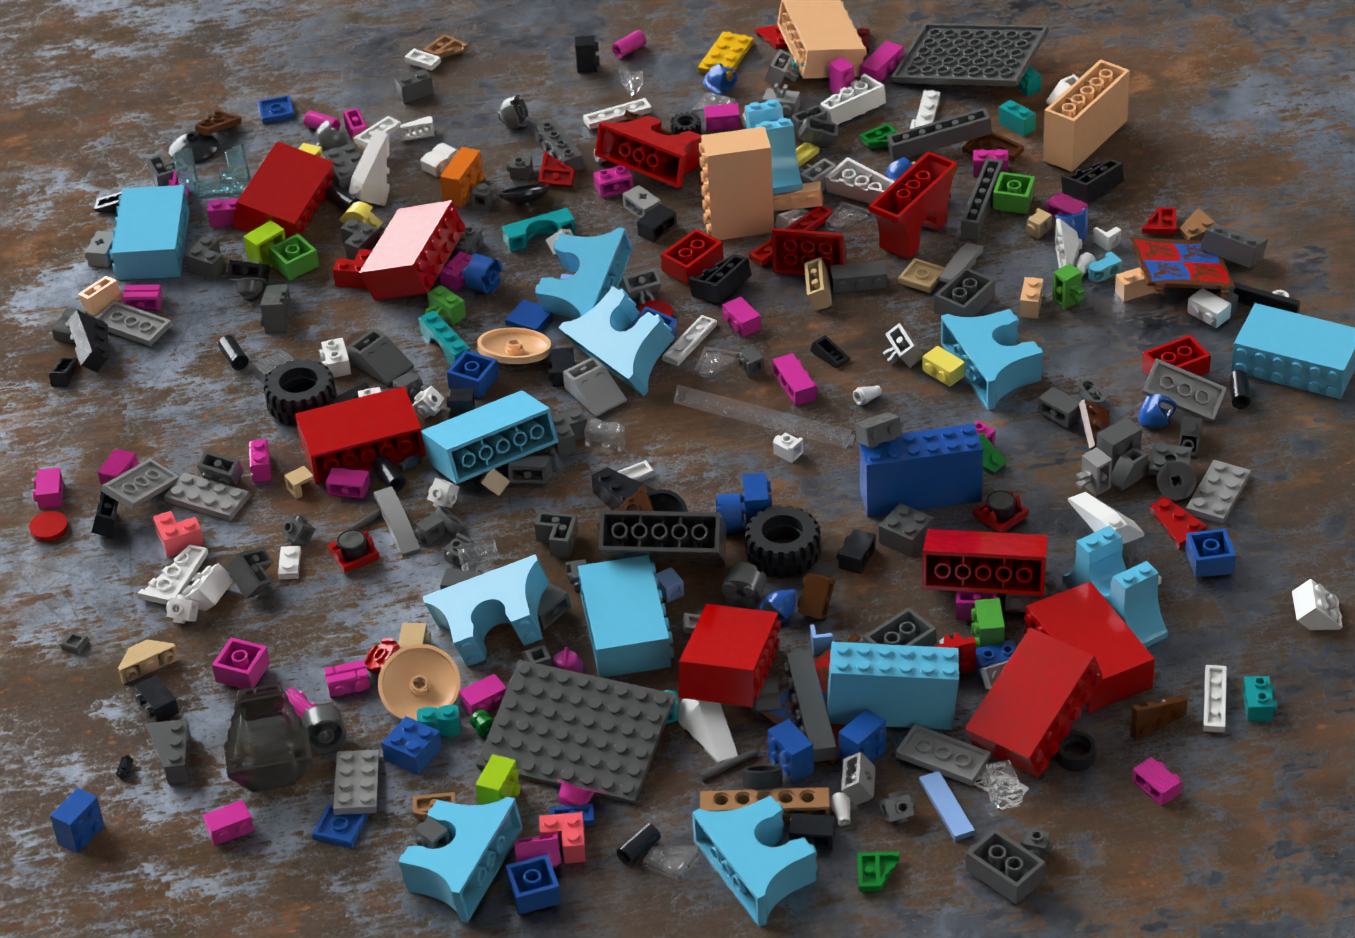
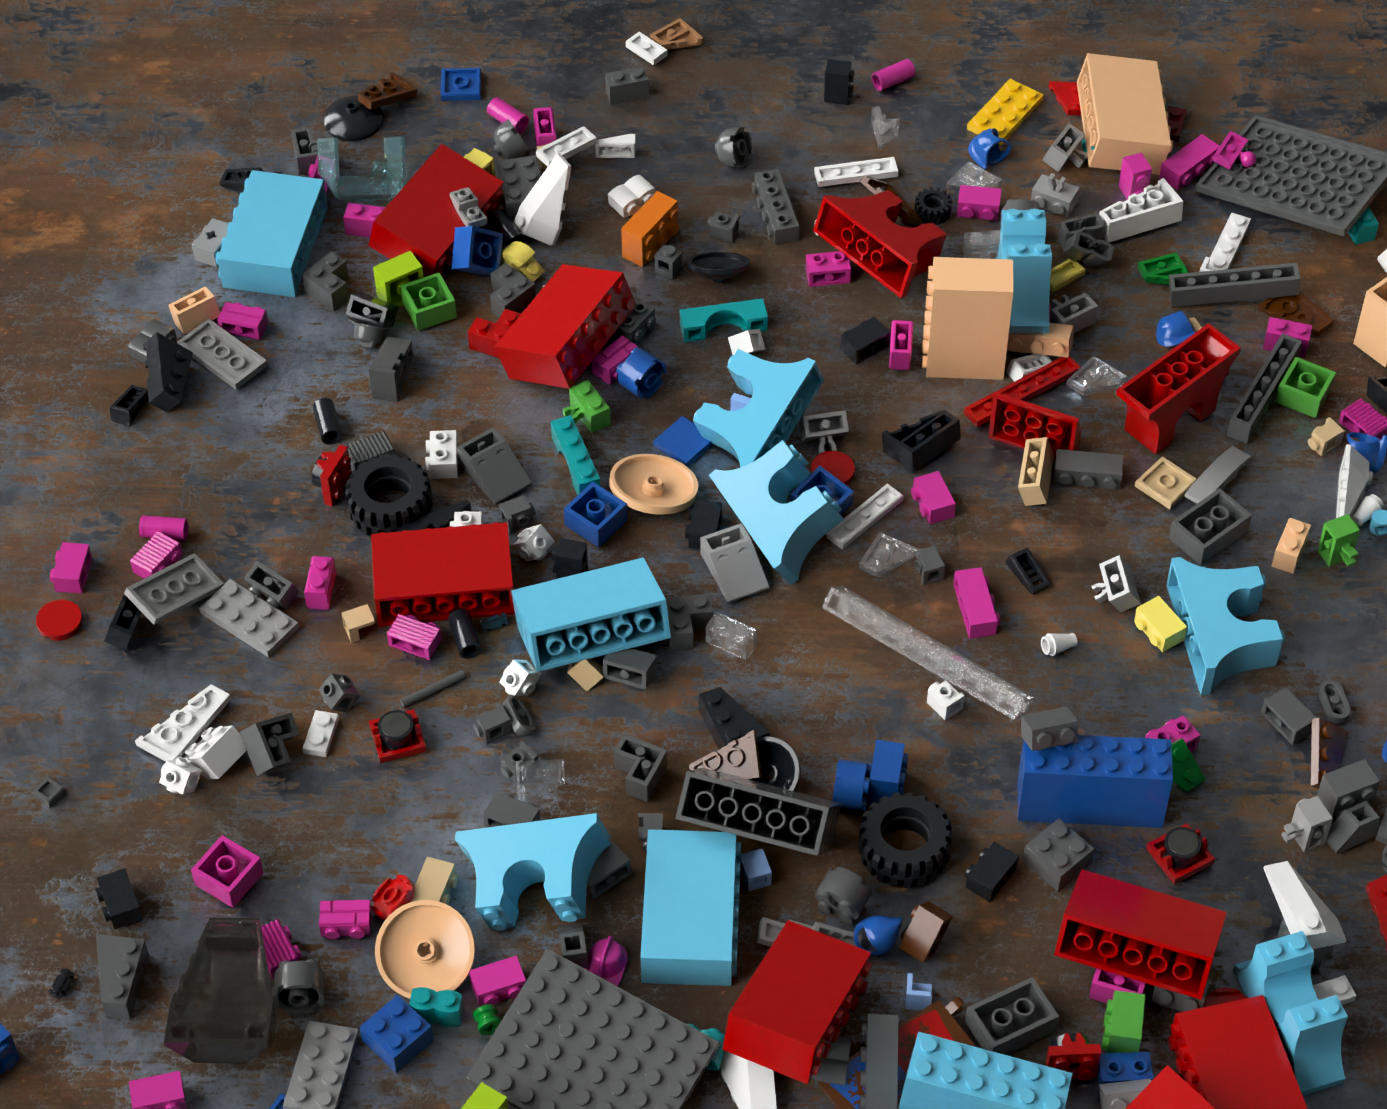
camera: 10 degrees right, 10 degrees up
tan slope [118,640,179,684] -> none
coral brick [153,511,205,557] -> none
light grey slope [374,486,421,557] -> none
red wing [538,152,575,188] -> none
white tile [617,460,655,482] -> none
light grey brick [623,185,662,219] -> none
red brick [660,228,724,285] -> none
white wedge [824,157,895,204] -> none
teal brick [999,99,1036,137] -> none
none -> dark pink pin [139,515,189,540]
none -> red piece [311,444,352,507]
none -> light grey slope [450,187,487,227]
none -> blue brick [451,226,503,276]
none -> dark pink brick [889,320,913,370]
none -> dark pink plate [1212,131,1256,170]

